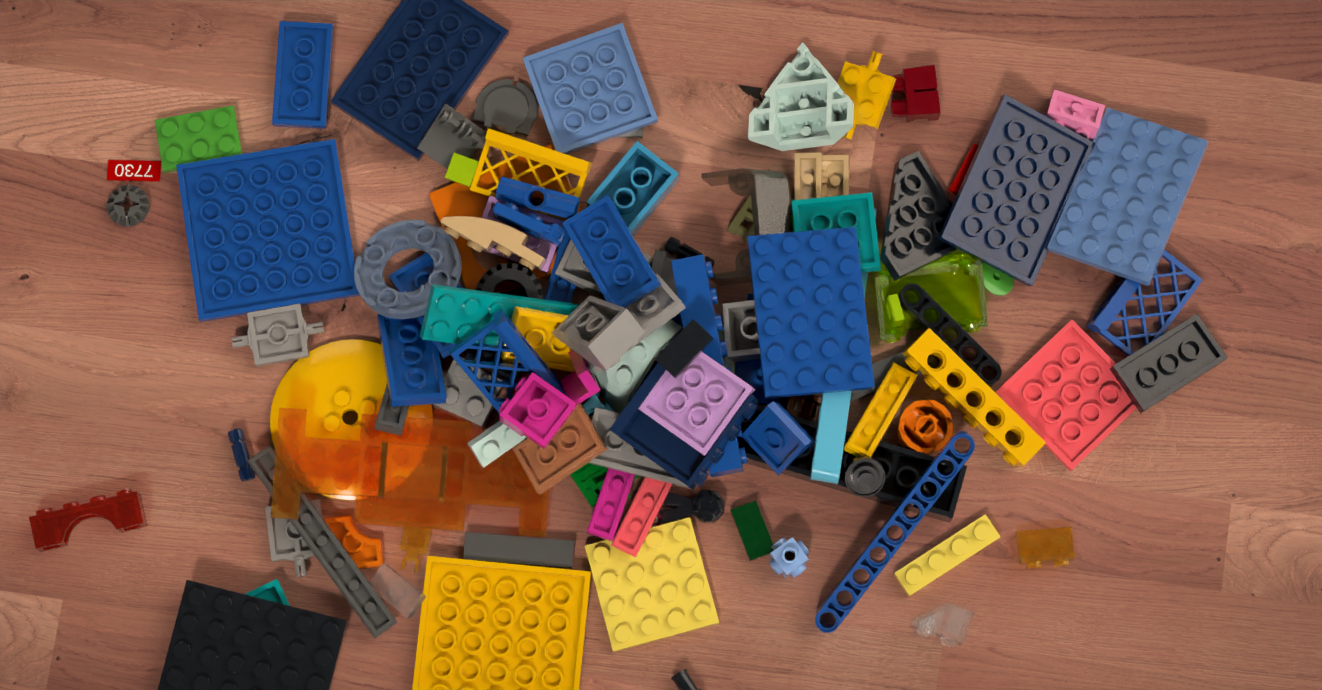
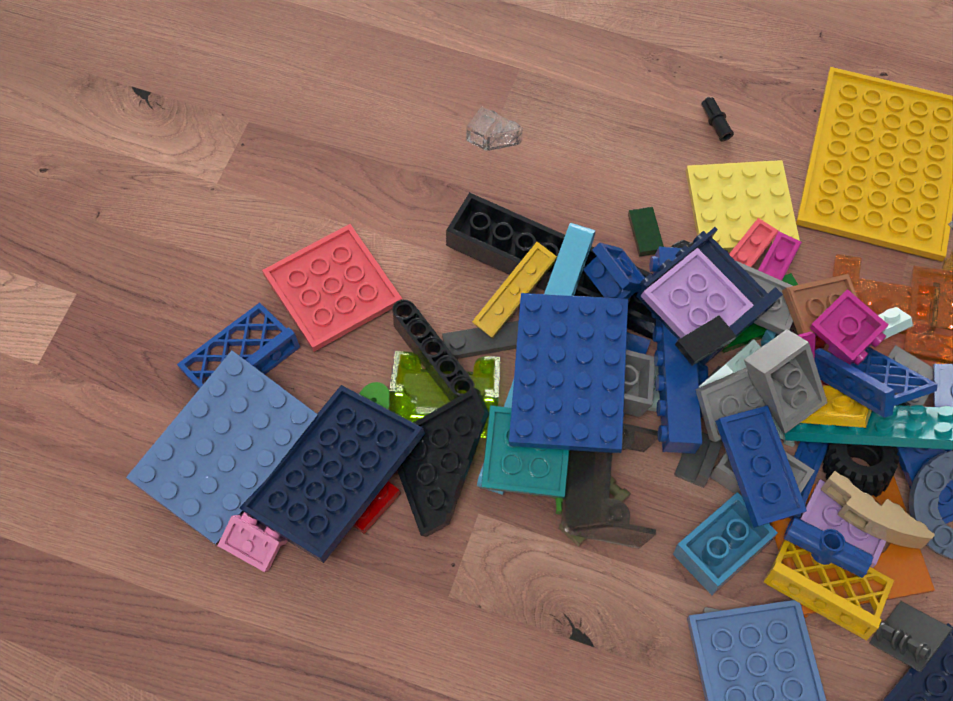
camera: 170 degrees left, 15 degrees down
lime tile [445,153,479,187] -> none
dark grey tile [463,532,575,569] -> none
dark grey piece [473,79,538,136] -> none
blue hinge [493,202,567,247] -> none
black axle [665,237,715,269] -> none
light aqua wedge [748,42,854,151] -> none
light blue brick [769,537,809,579] -> none
tan slope [795,153,849,200] -> none
blue beam [815,431,975,633] -> none
yellow plate [837,51,896,140] -> none
black plate [844,456,885,497] -> none
lime tile [884,294,905,328] -> none
dark red hips [891,65,941,122] -> none
light yellow plate [894,514,1000,597] -> none
orange brick [896,400,953,456] -> none
yellow brick [902,328,1046,468] -> none
clear yellow bracket [1016,527,1077,569] -> none
plate [1110,314,1228,414] -> none

